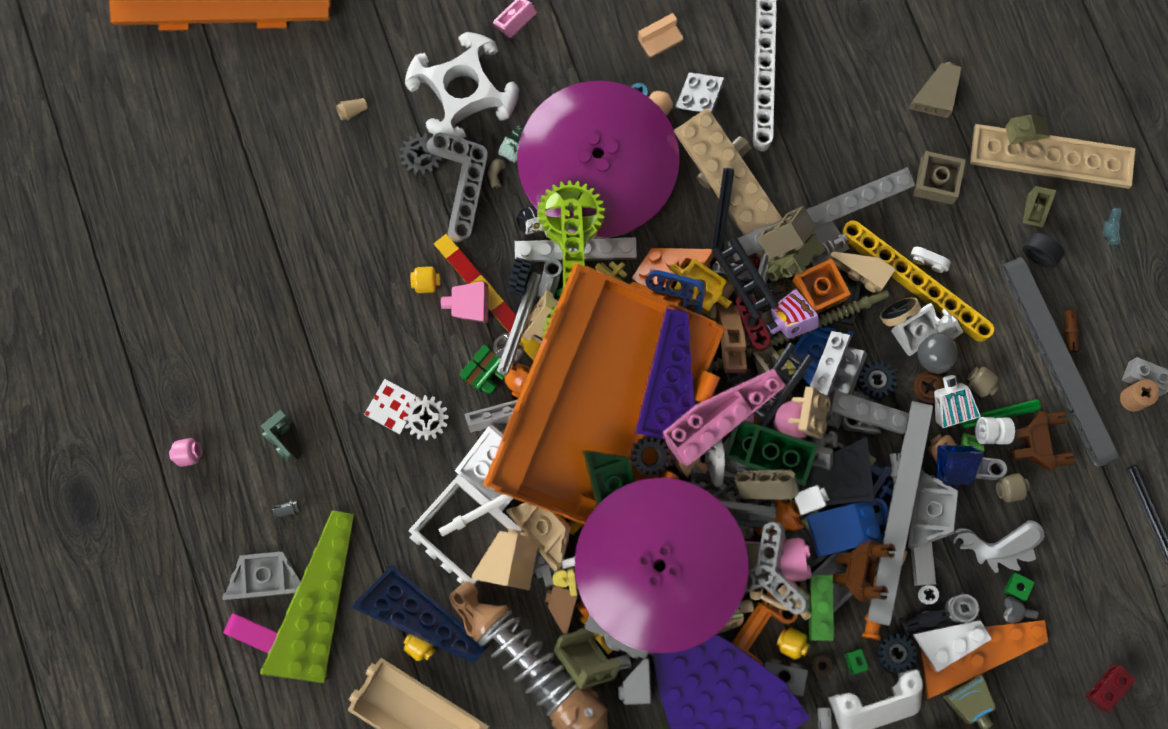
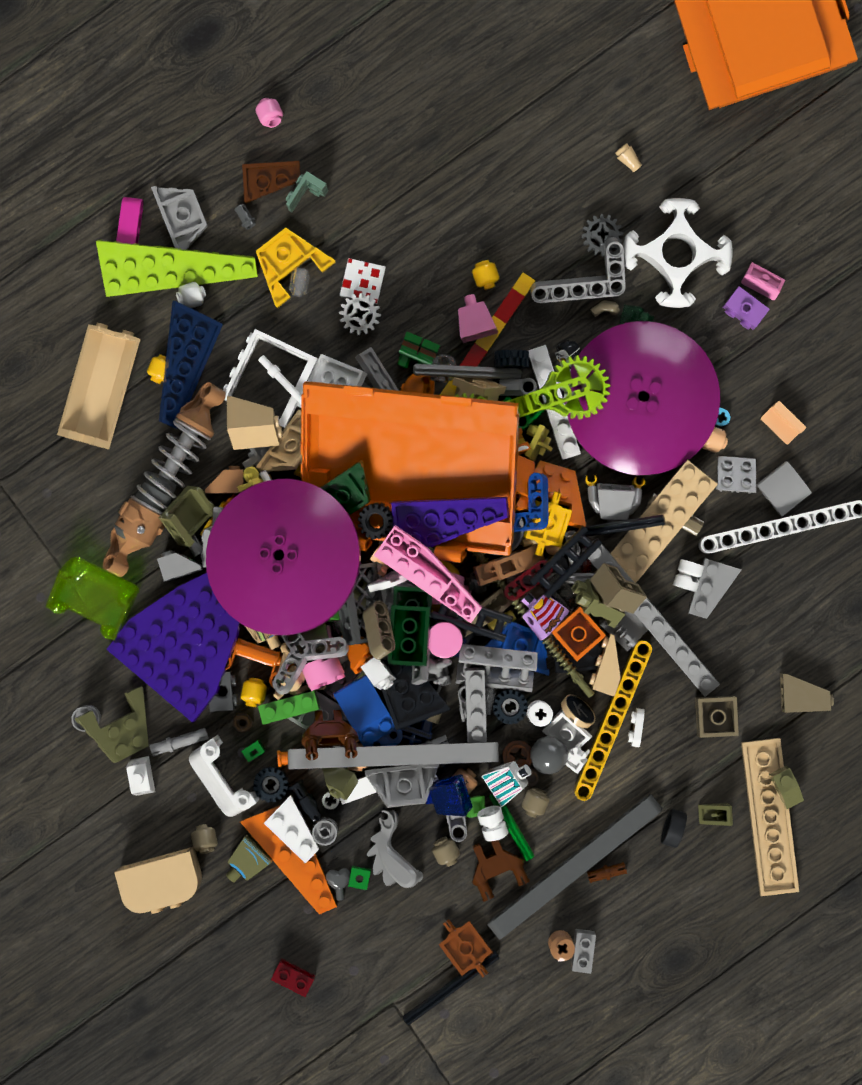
camera: 75 degrees right, 10 degrees up
tan plate [788,387,830,439] -> none
clear light blue piece [1103,208,1121,246] -> none
none -> white head [176,282,206,308]
none -> reddish brown wing [242,161,301,204]
none -> yellow wing [256,228,336,308]
none -> clear brick [288,268,310,297]
none -> olive slope [322,767,359,800]
none -> dark orange plate [439,919,493,978]
none -> white piece [527,700,553,727]
none -> light grey torso [585,475,645,523]
none -> white wheel [673,559,705,592]
none -> light grey wing [688,558,742,619]
none -> medium lavender brick [723,286,770,330]
none -> light grey slope [756,461,812,516]

